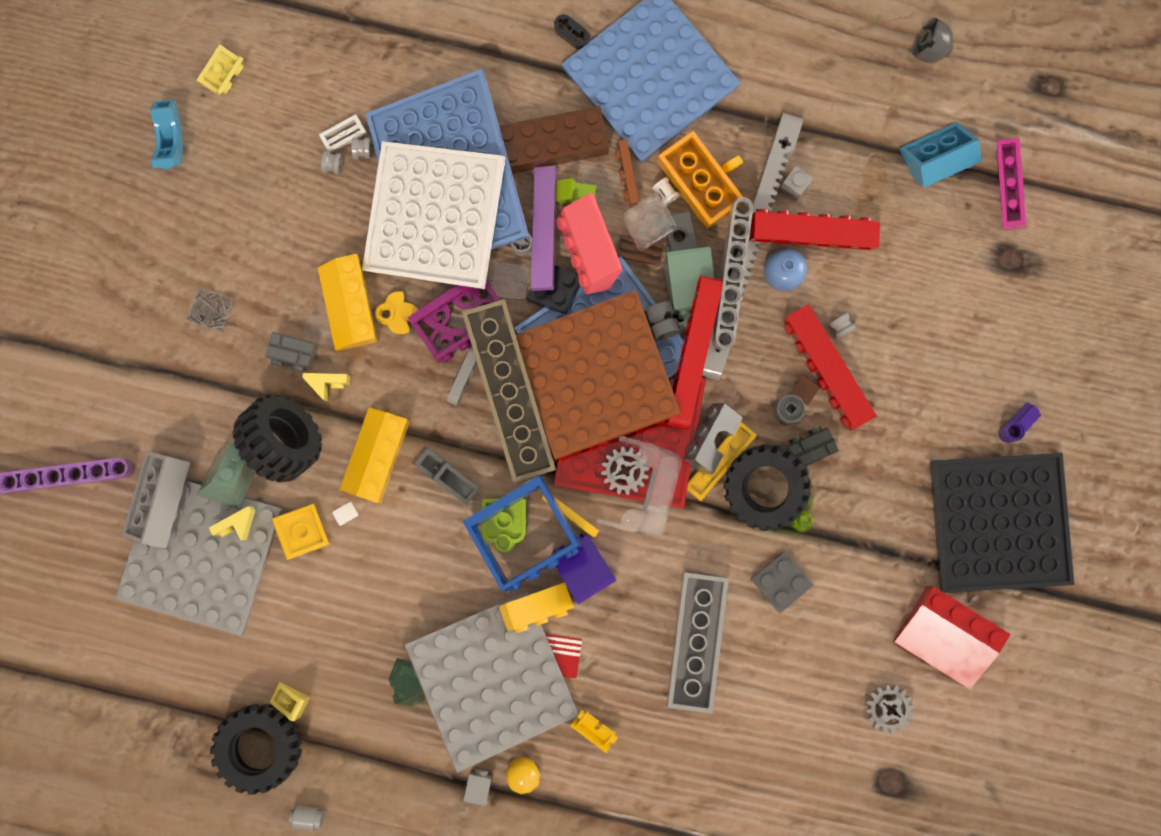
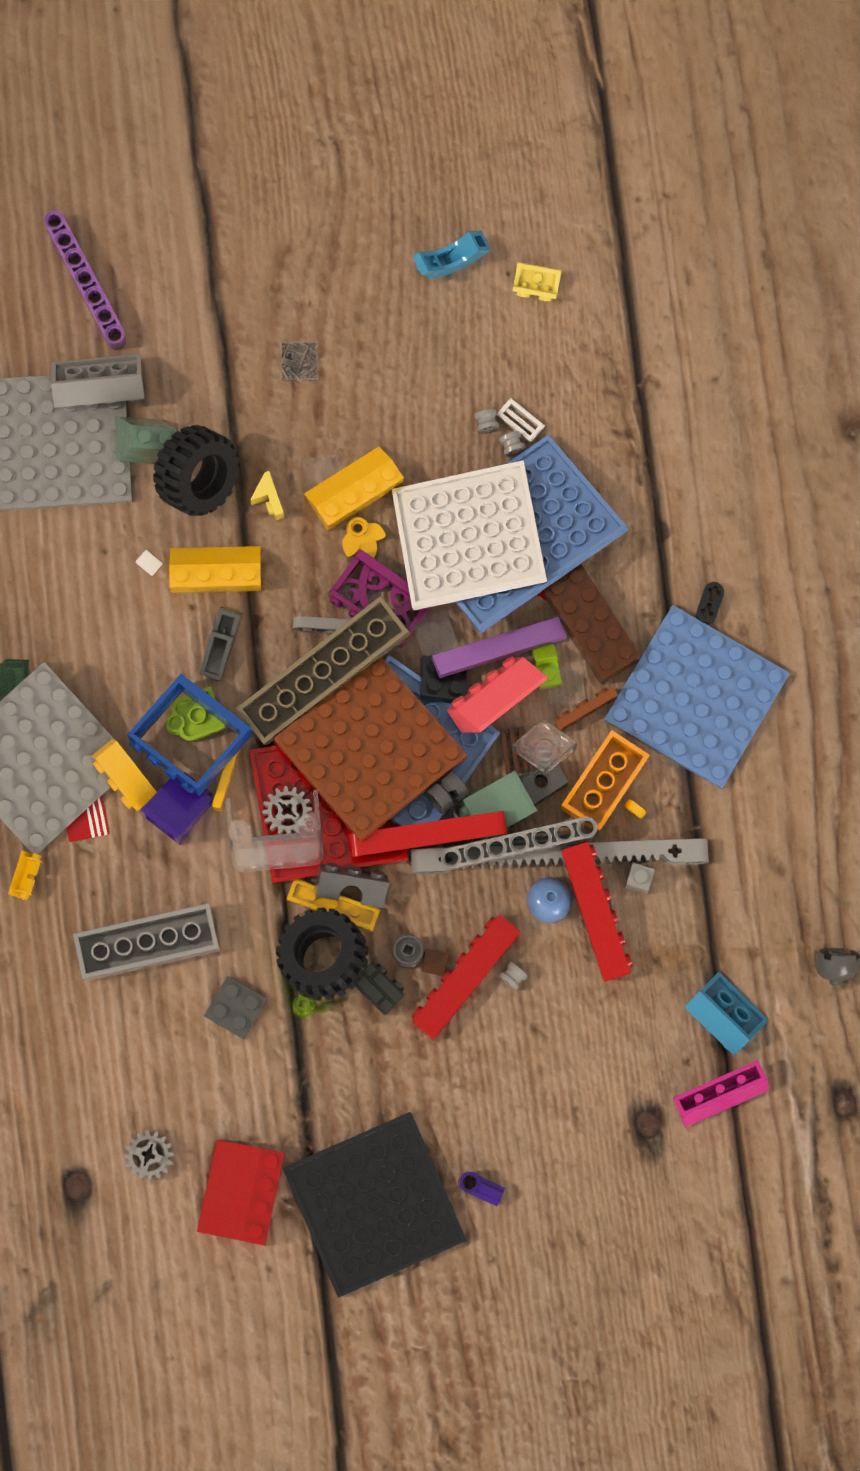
camera: 65 degrees right, 5 degrees down
light yellow slope [209,506,256,541] -> none
dark grey brick [266,332,318,372] -> none
yellow tile [271,503,329,560] -> none
light grey wheel [511,233,532,256] -> none
white bush [652,177,680,206] -> none

